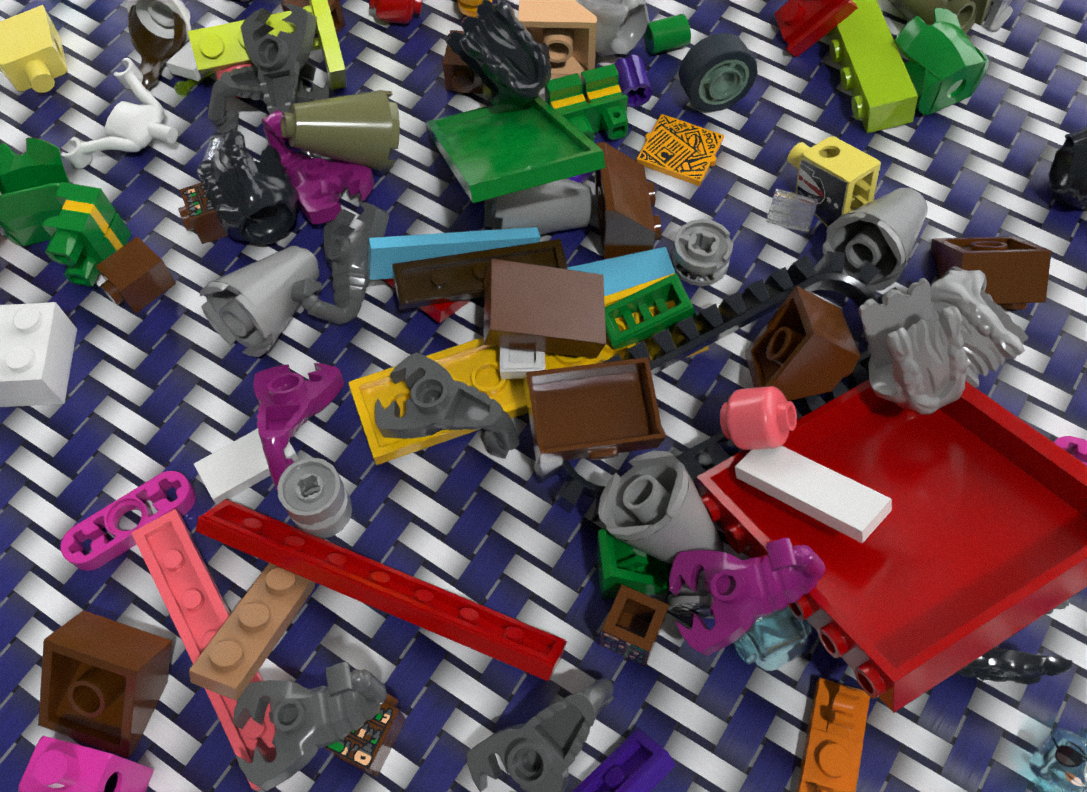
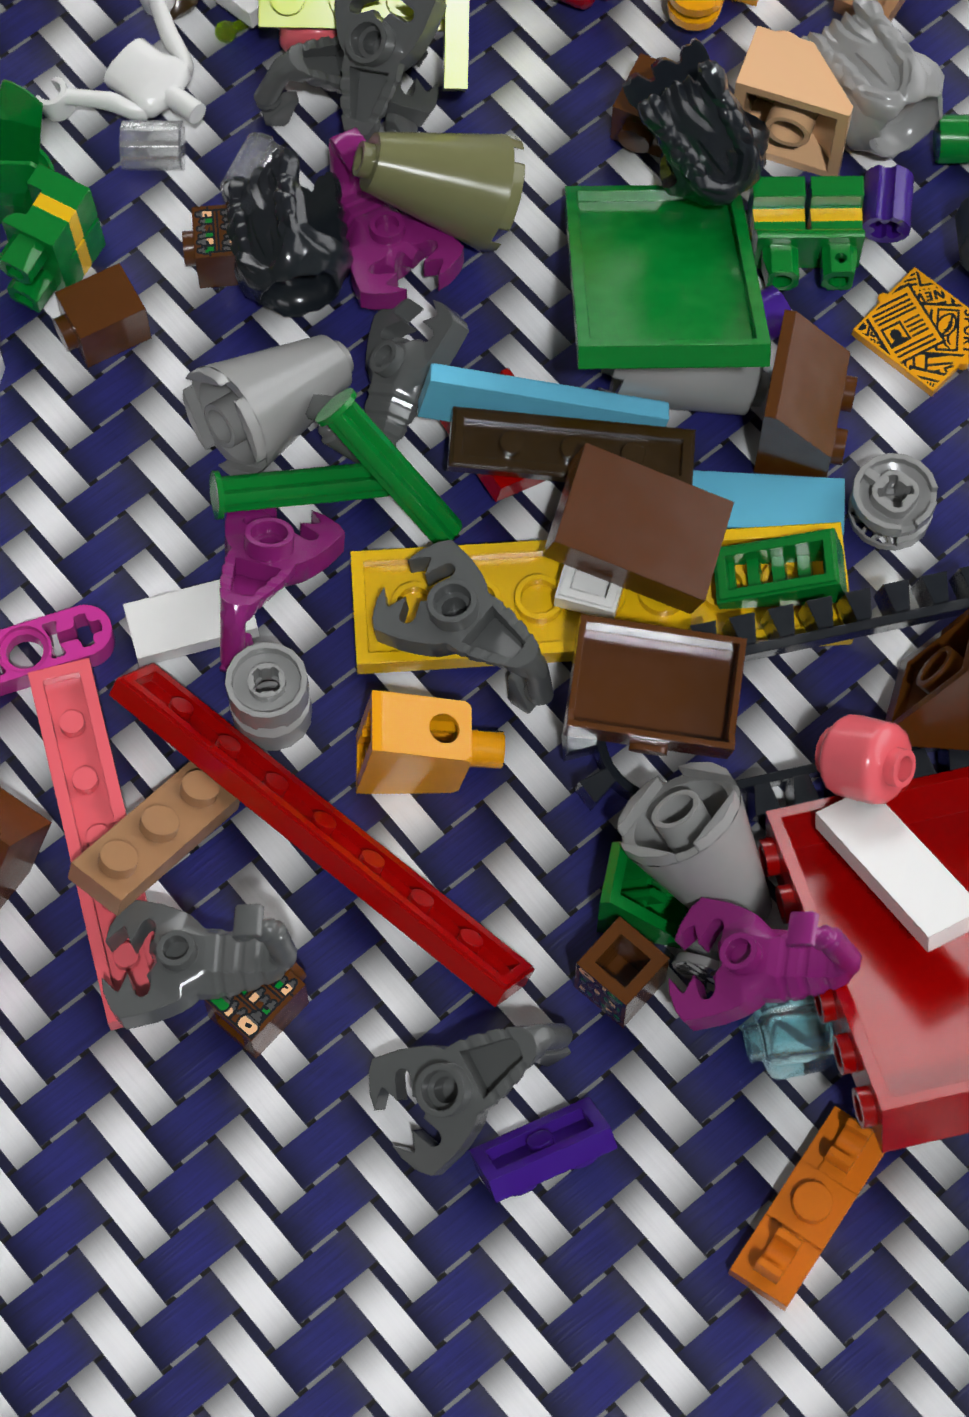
camera: 15 degrees right, 5 degrees up
none -> clear piece [119,120,186,171]
none -> green axle [210,463,389,520]
none -> green axle [315,388,463,544]
none -> light orange torso [356,690,505,794]

